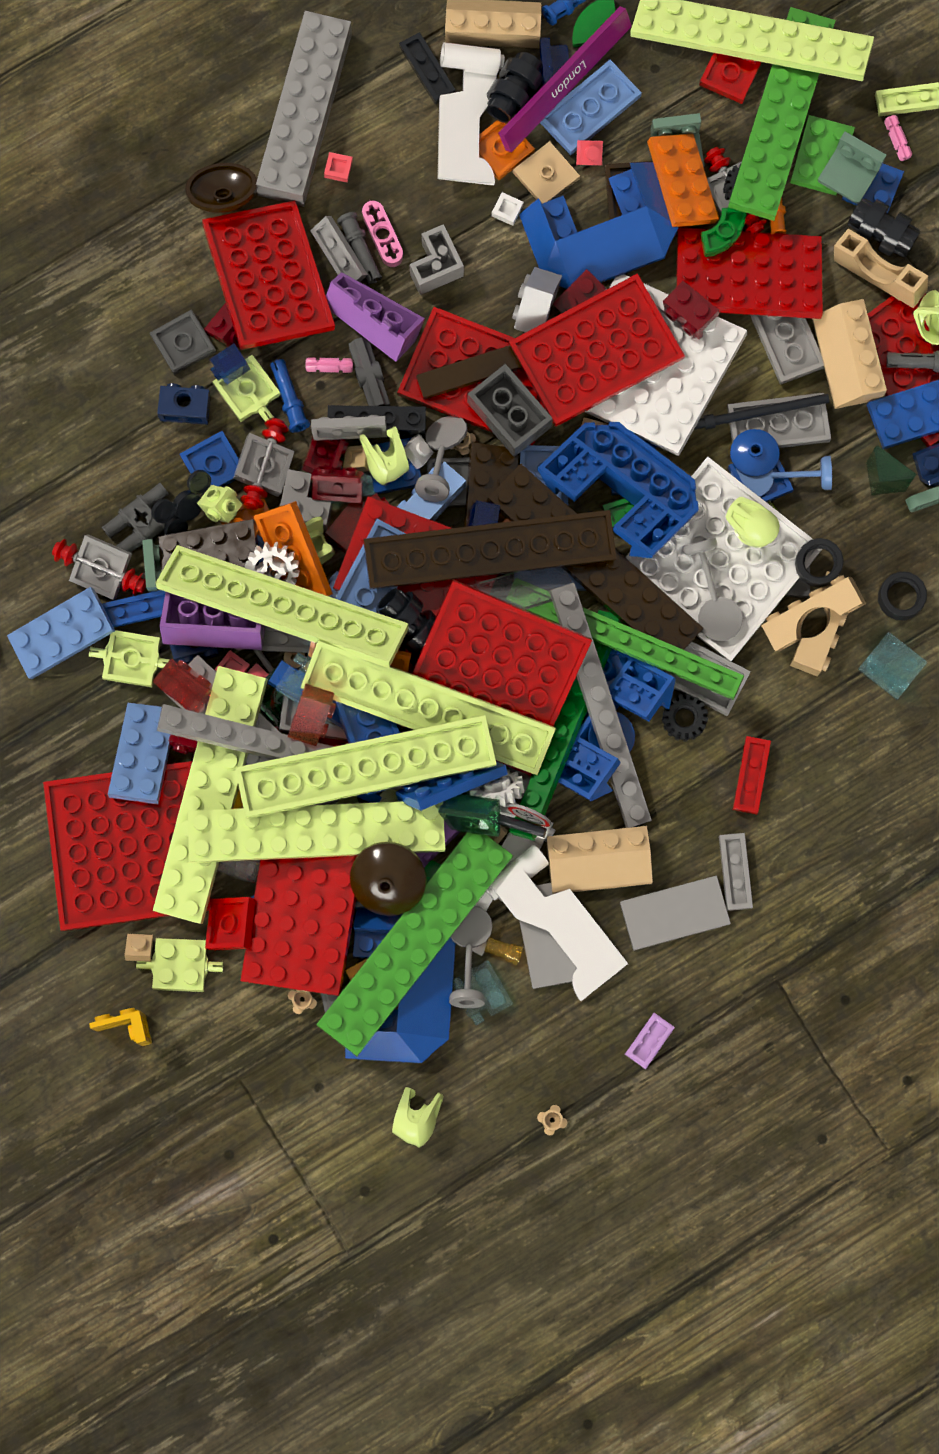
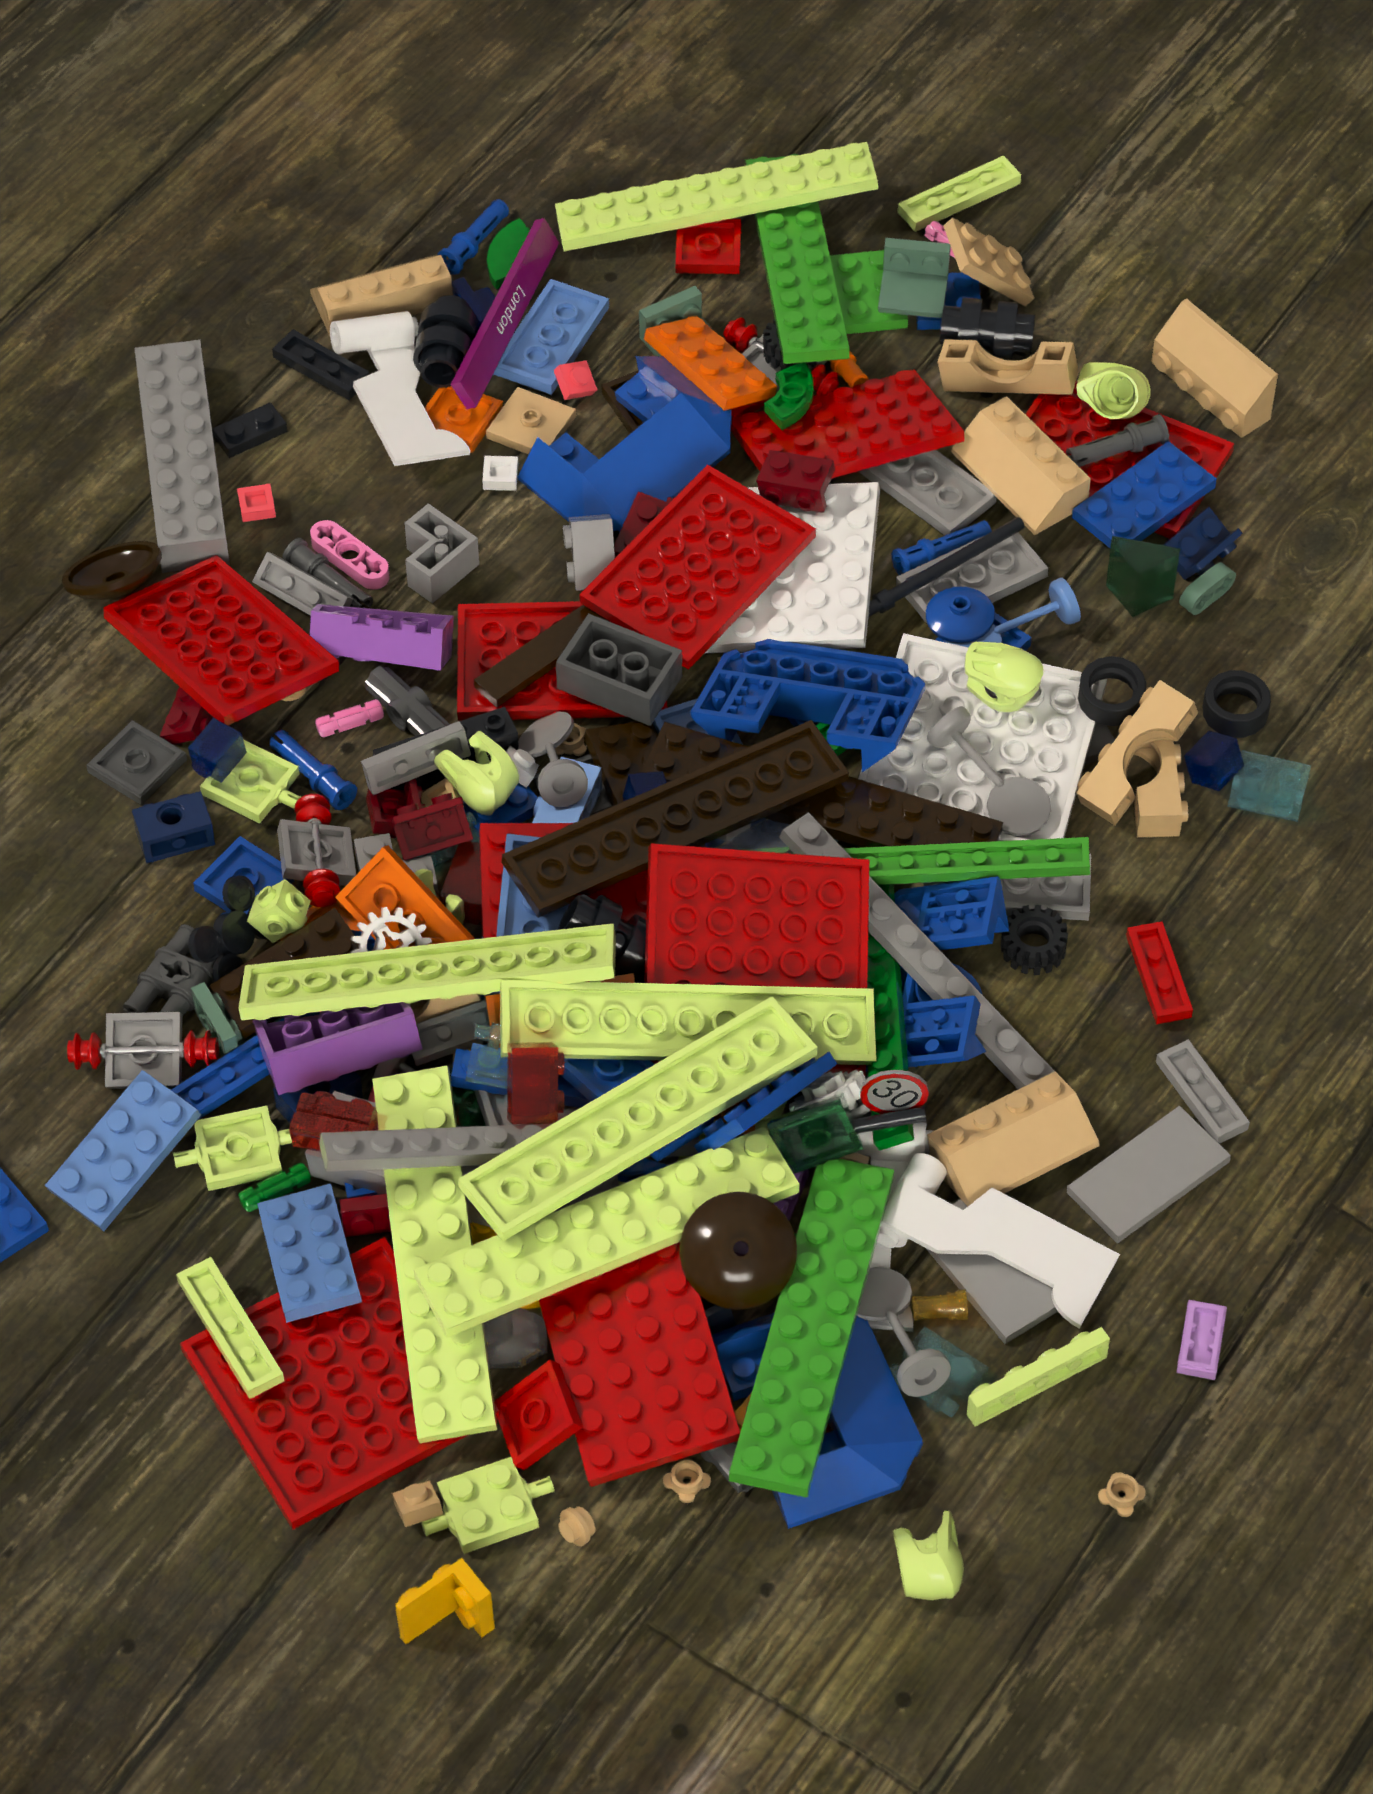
camera: 20 degrees left, 25 degrees down
none -> yellowish green plate [176,1257,284,1399]
none -> black plate [212,402,288,458]
none -> green axle [238,1163,311,1212]
none -> tan plate [559,1506,595,1546]
none -> blue pin [891,520,992,575]
none -> tan plate [943,217,1035,306]
none -> yellowish green plate [967,1327,1110,1427]
none -> clear blue brick [1184,730,1245,791]

